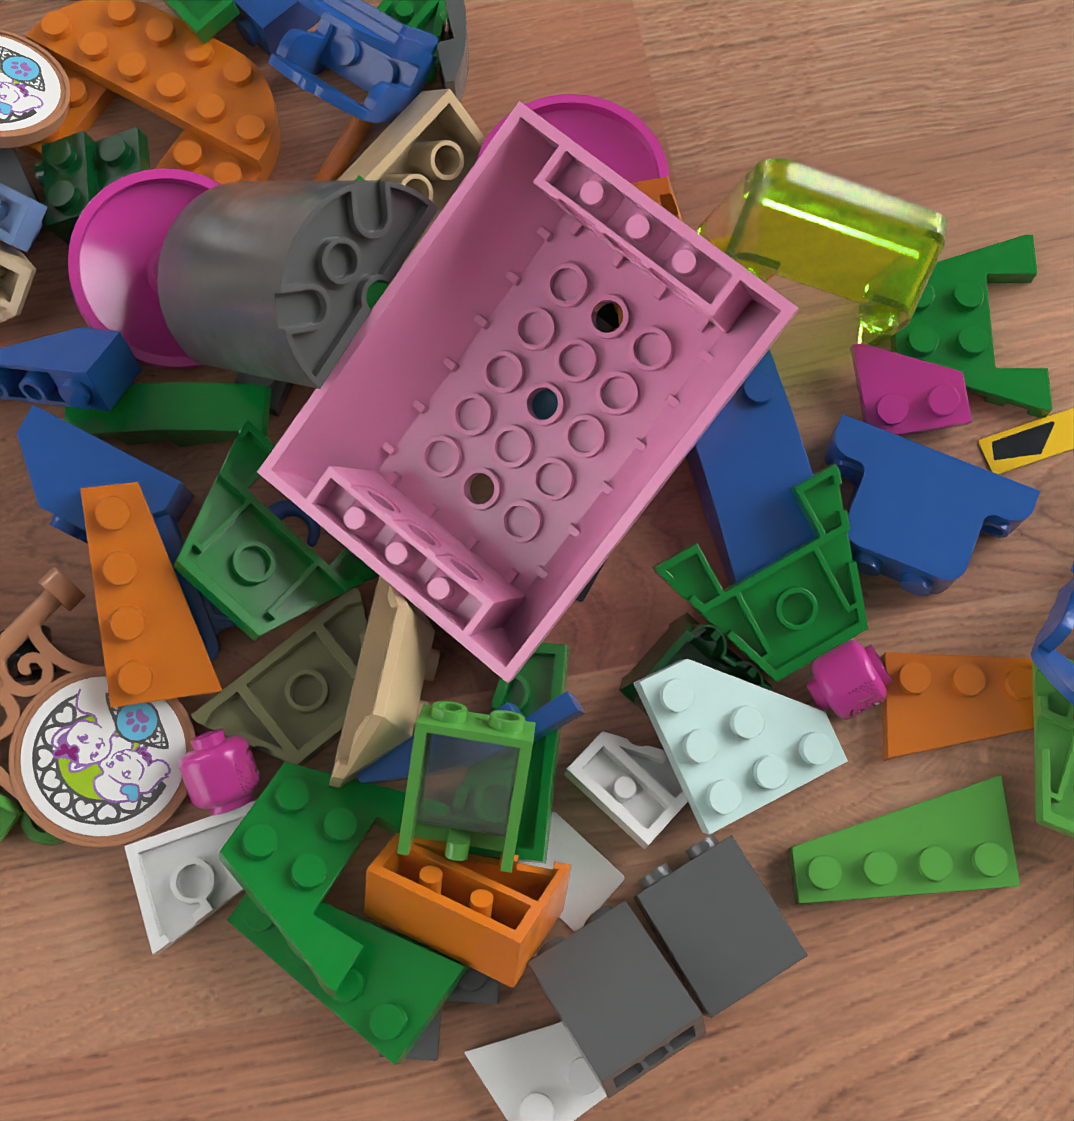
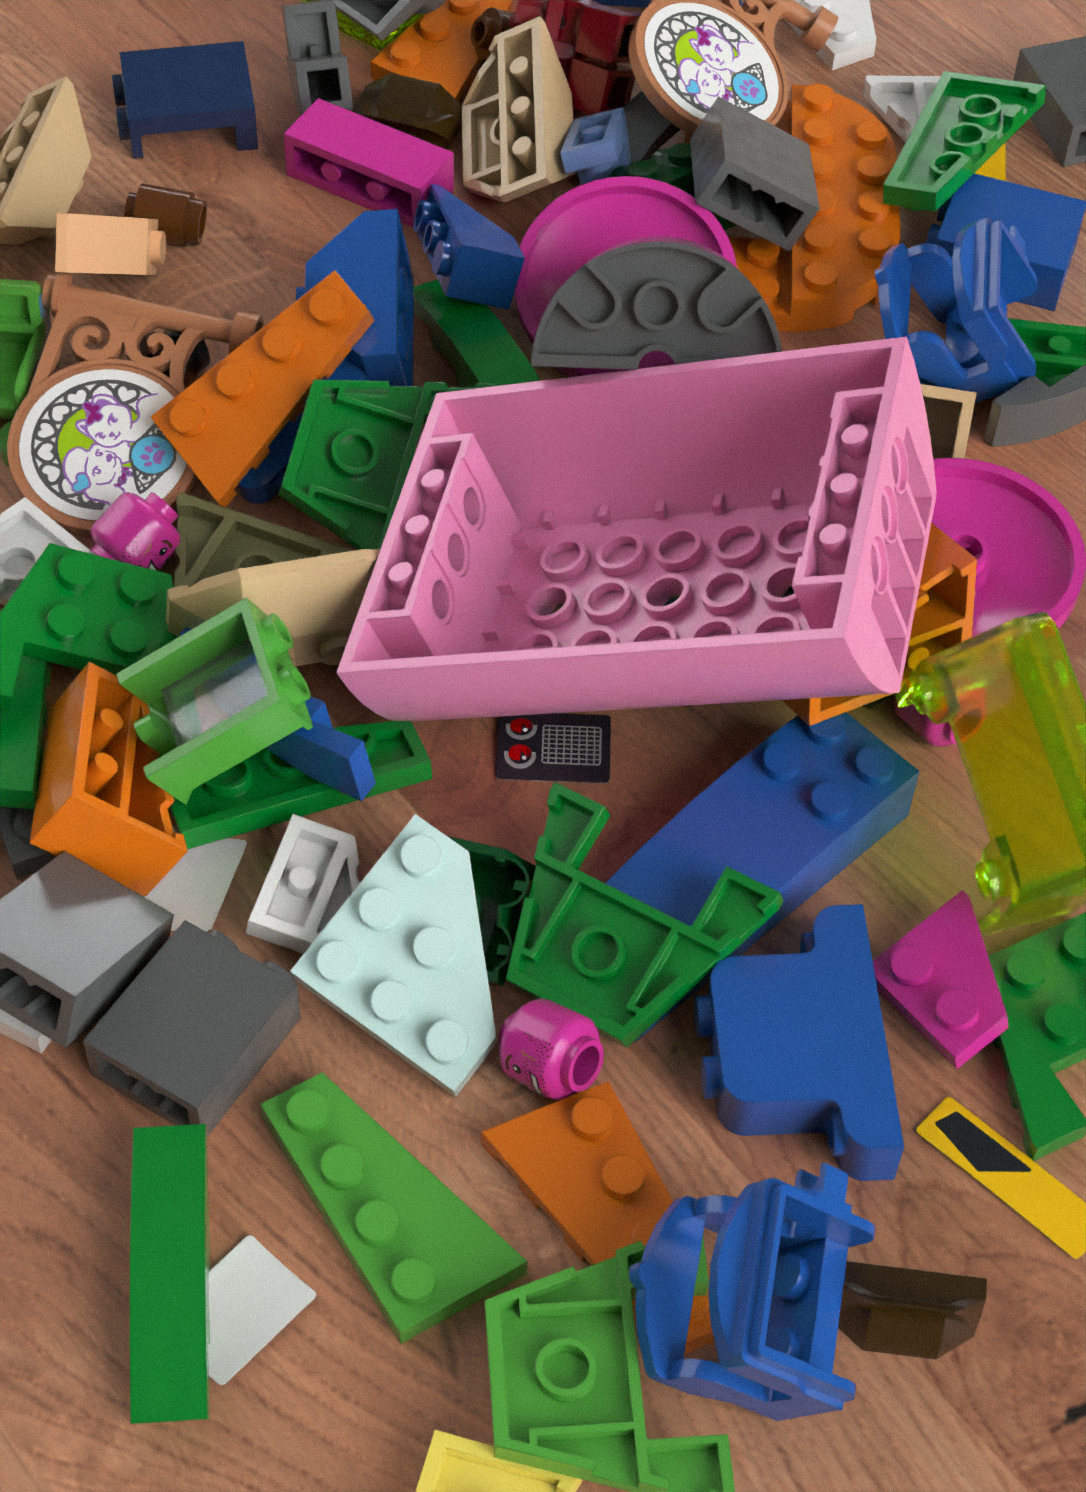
camera: 60 degrees right, 20 degrees down
none -> green slope [130,1124,211,1425]
none -> white sticker [208,1235,316,1385]
none -> dark grey brick [690,96,820,251]

